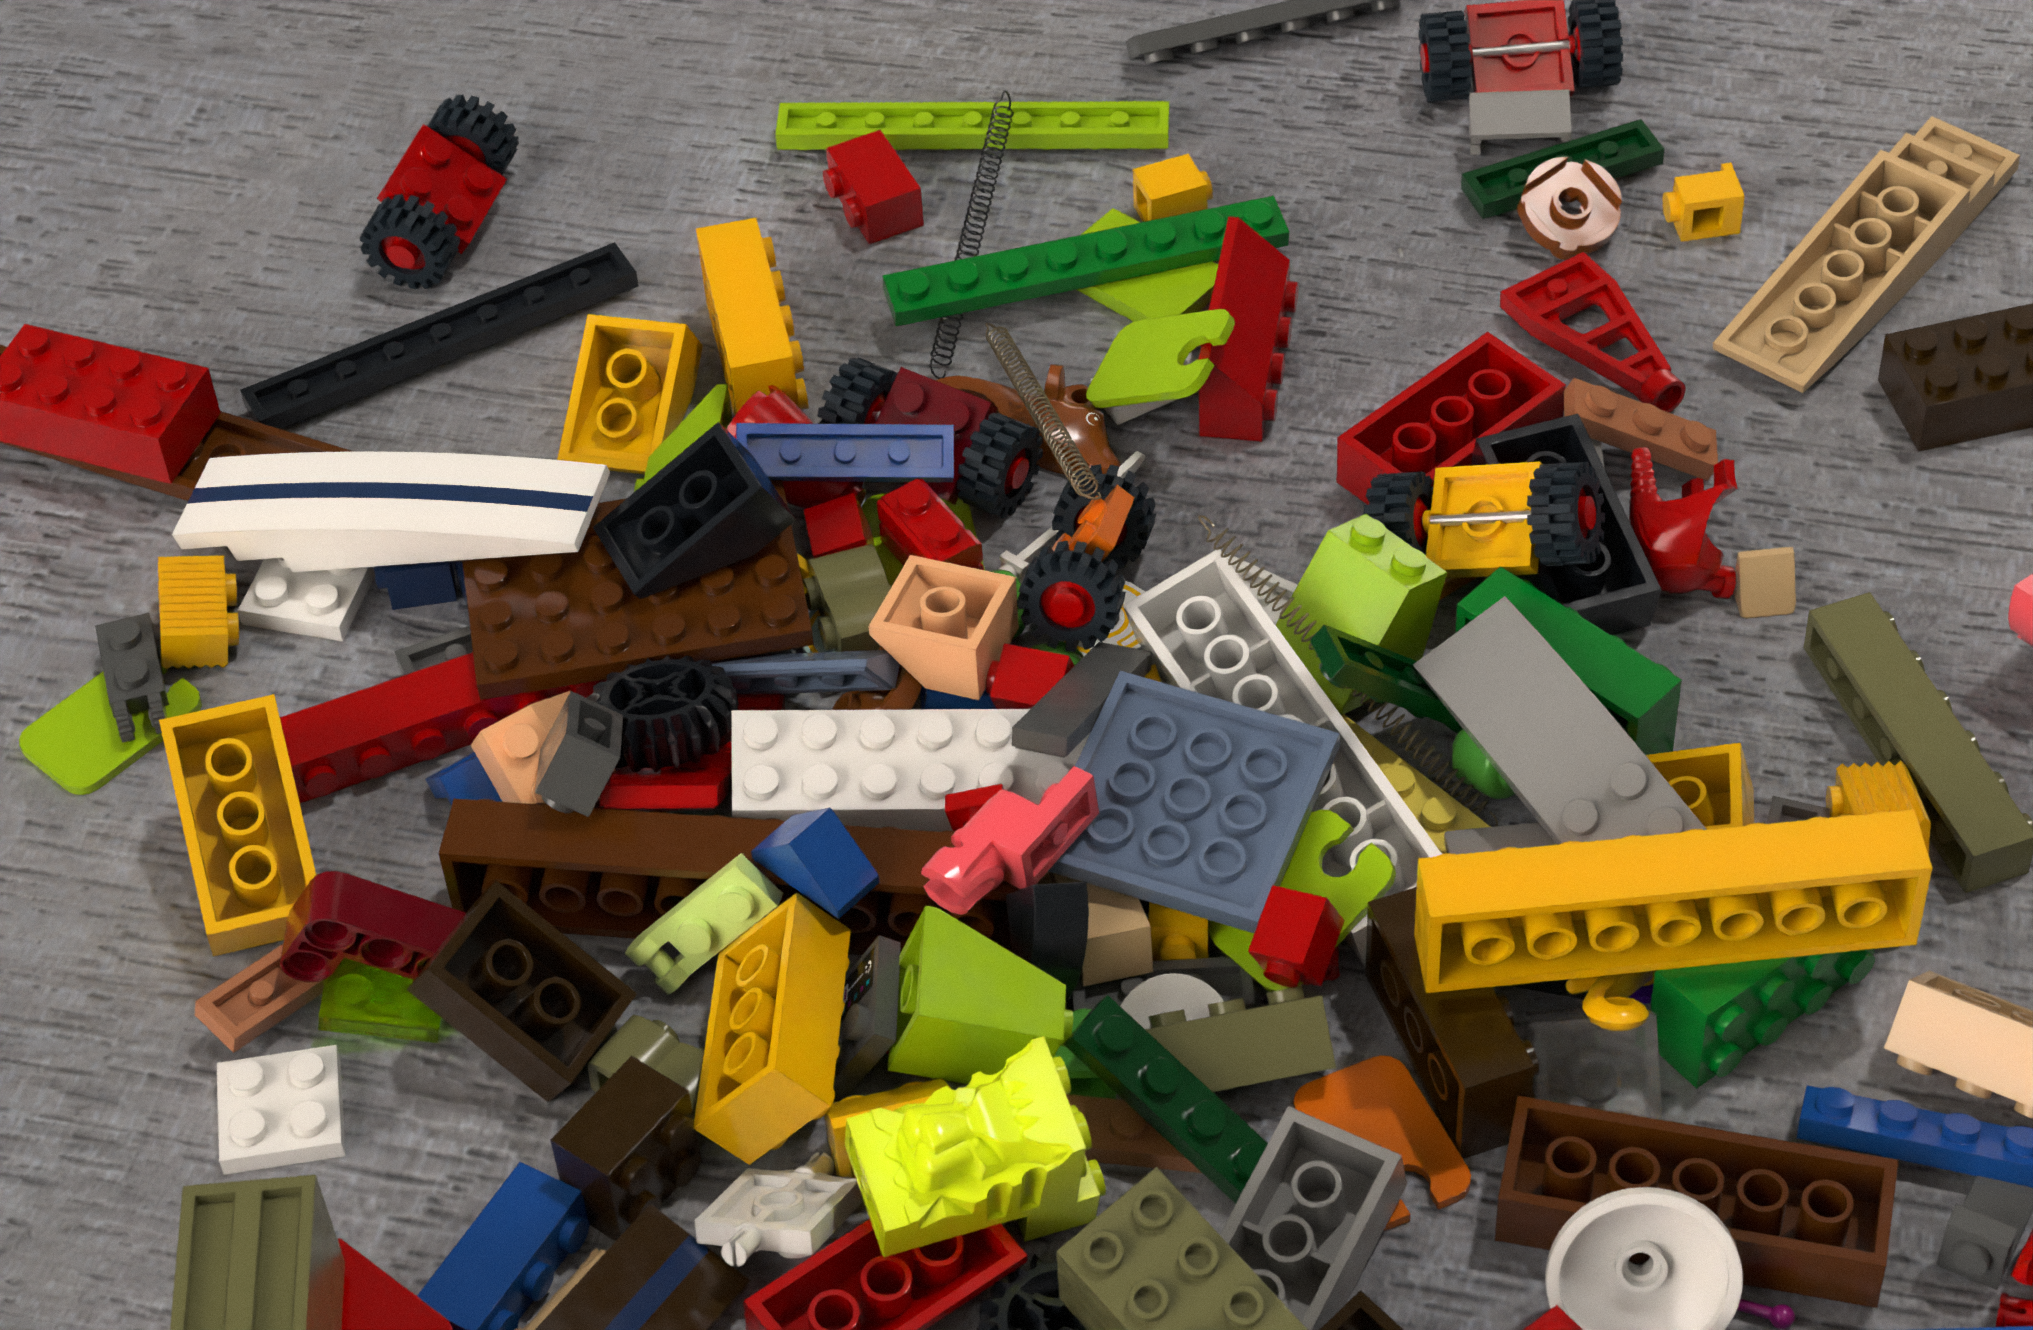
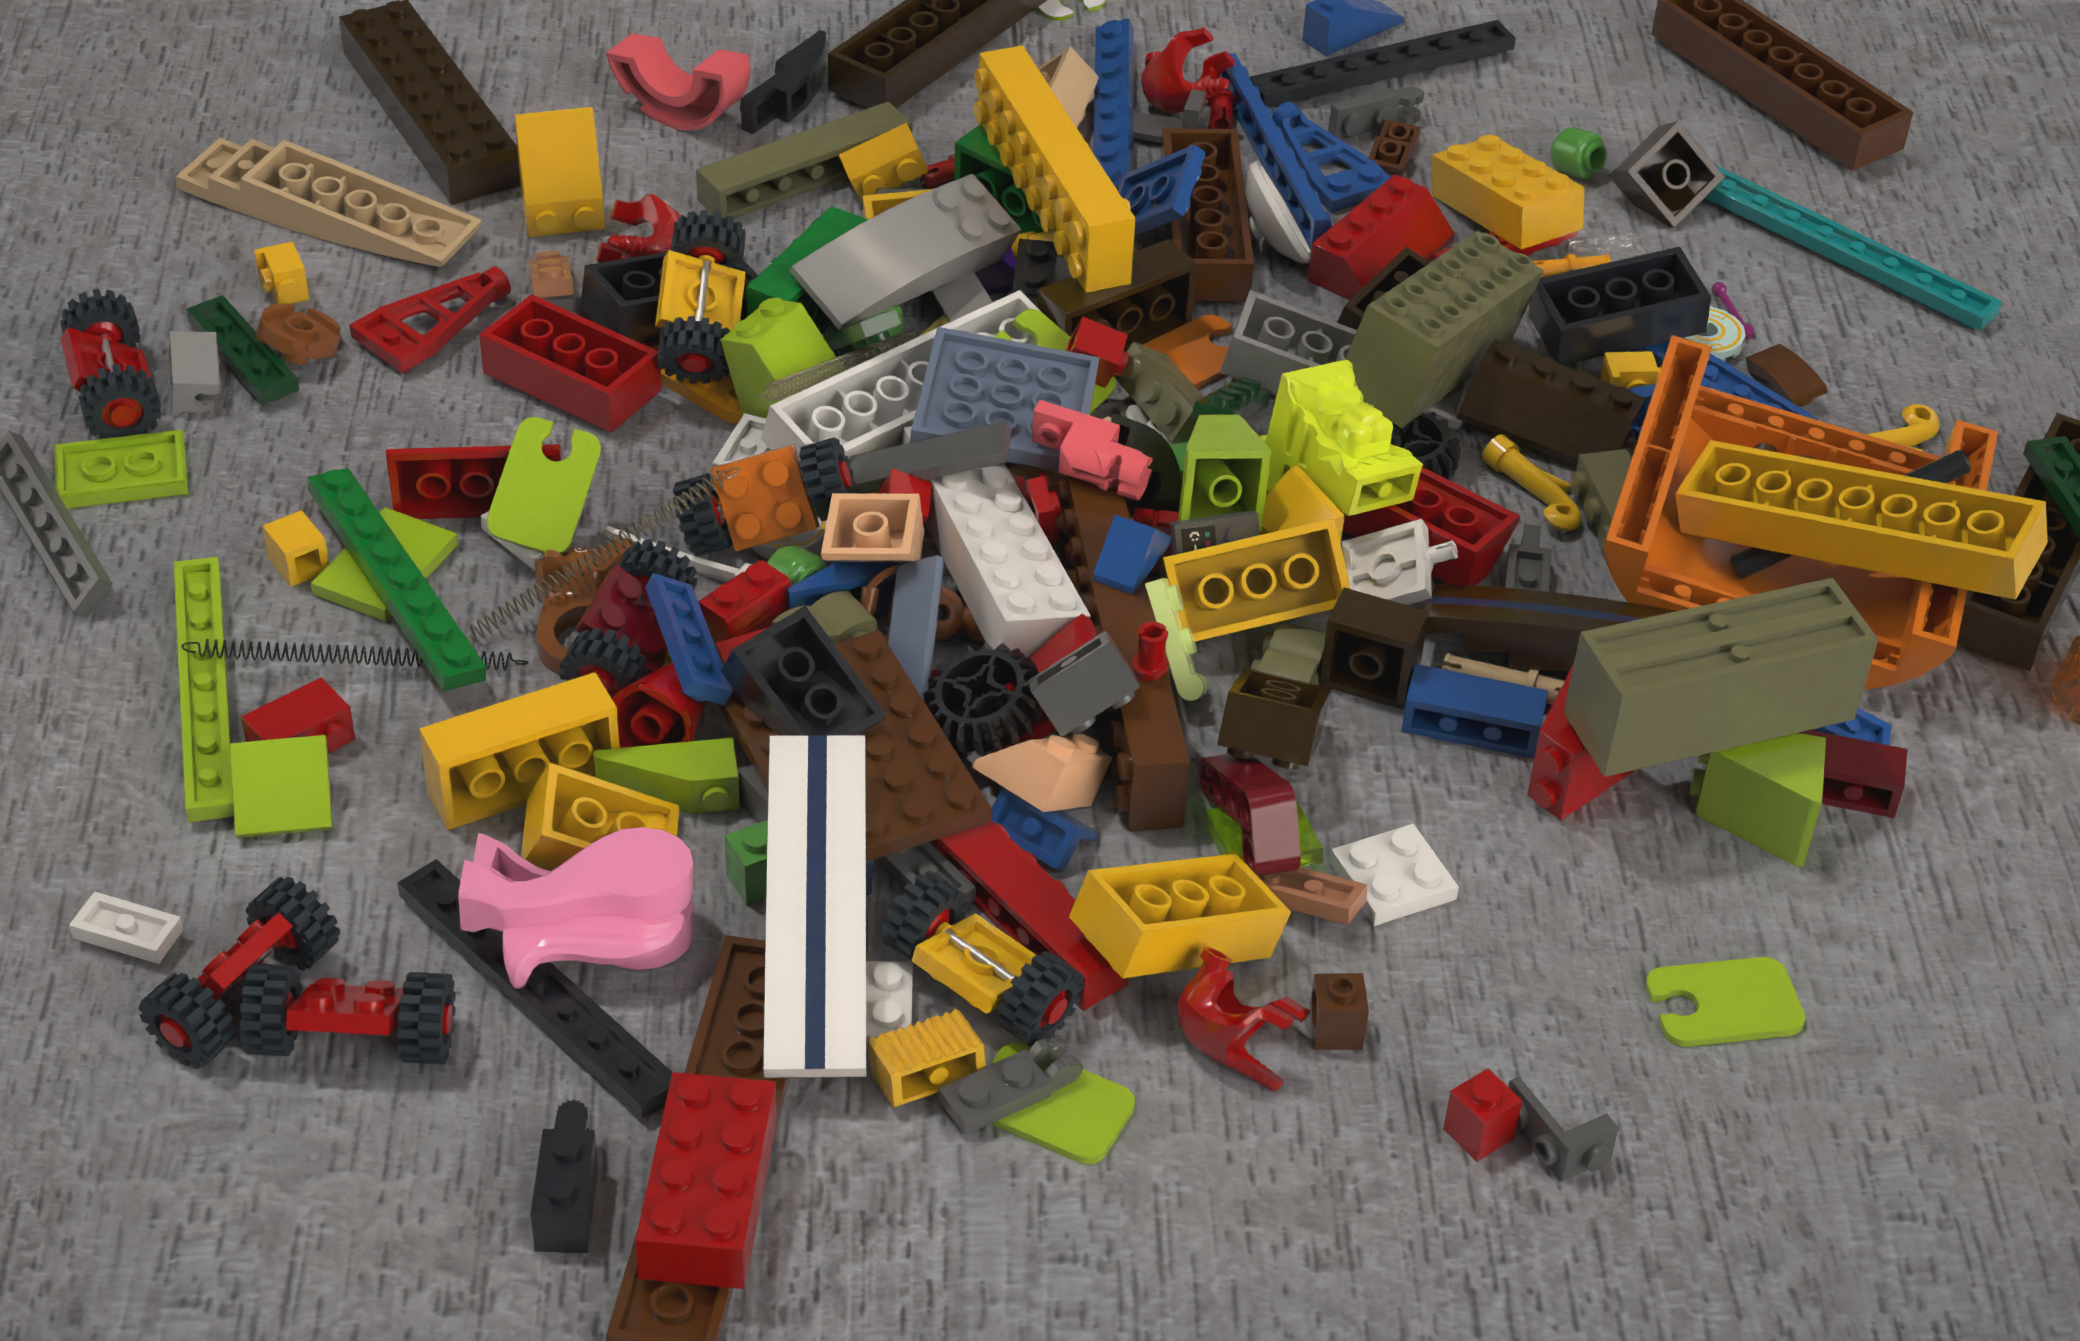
camera: 110 degrees left, 5 degrees down
none -> lime tile [54,430,189,509]
none -> white plate [69,891,184,964]
none -> black plate [138,877,340,1069]
none -> lime tile [230,735,333,838]
none -> bright pink animal [458,827,694,989]
none -> yellow slope [515,107,605,237]
none -> black hinge [530,1099,599,1253]
none -> plate [881,871,1084,1047]
none -> blue plate [1117,144,1206,236]
none -> red pin [1132,622,1169,682]
none -> red piece [1178,947,1311,1091]
none -> reddish brown brick [1309,973,1369,1050]

